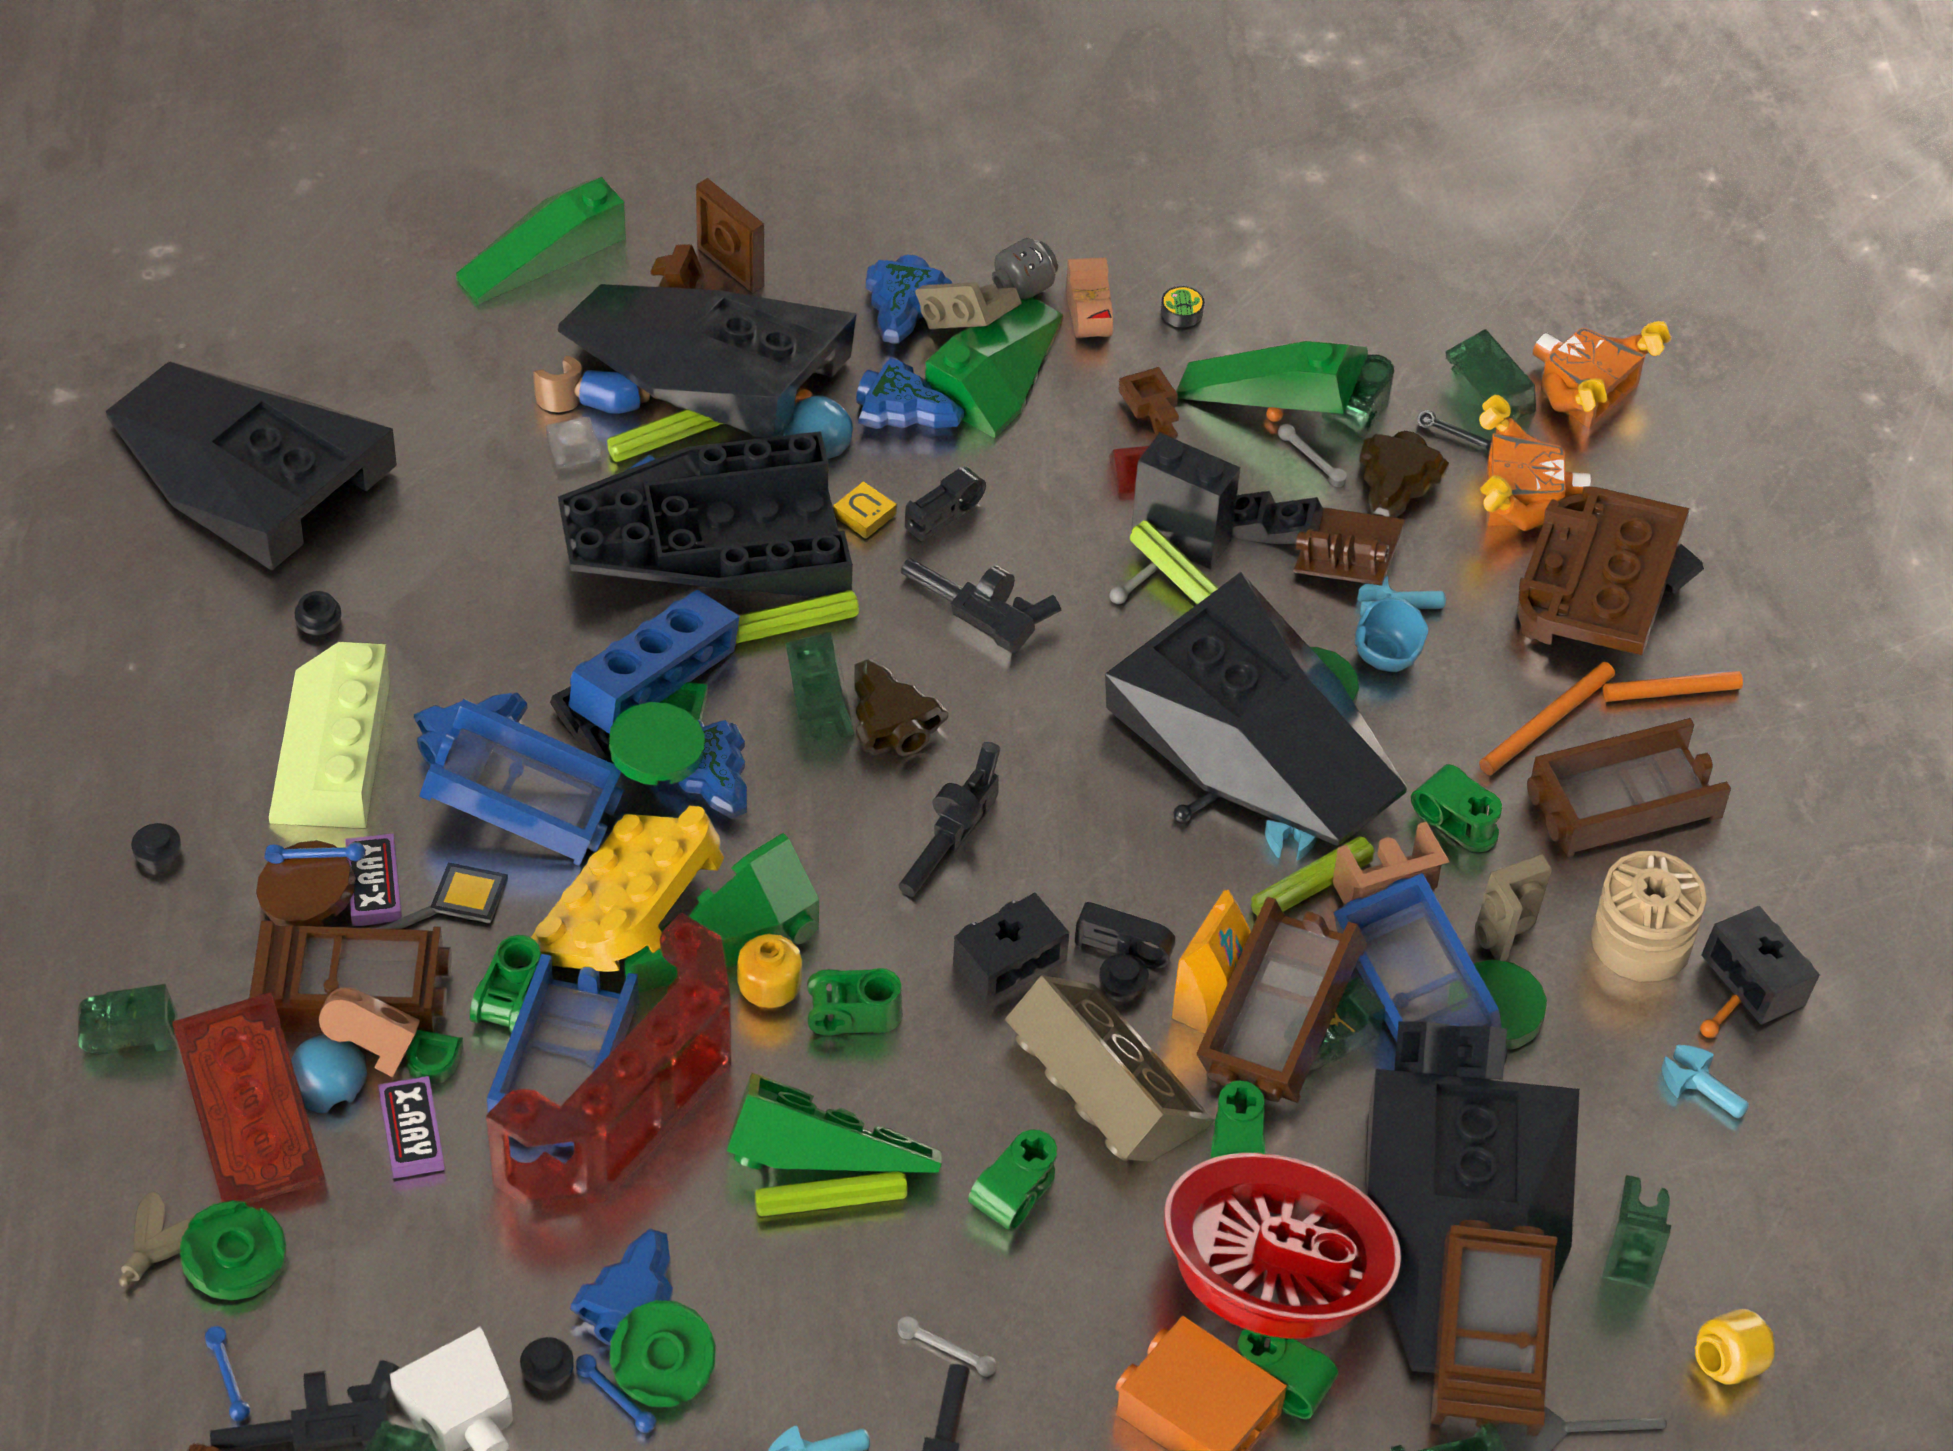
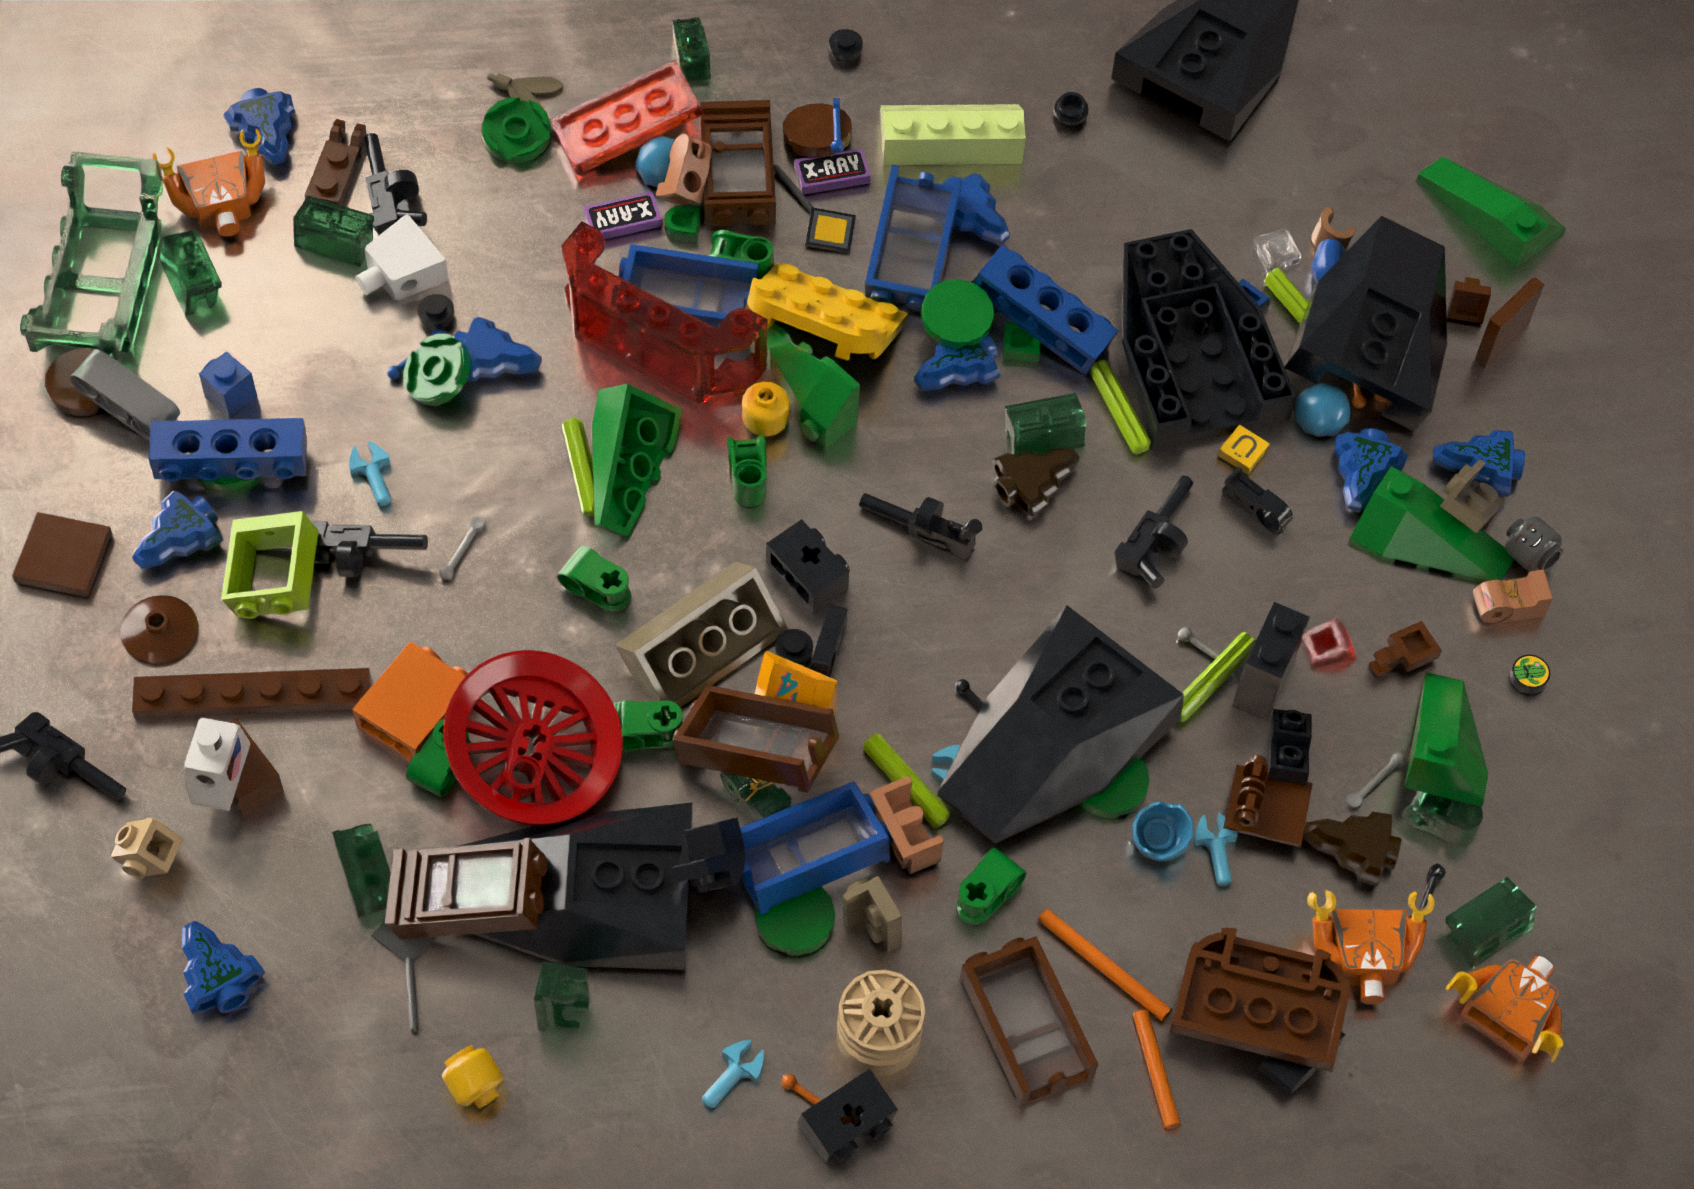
camera: 85 degrees right, 10 degrees up
blue hinge [205,1326,250,1422] -> none

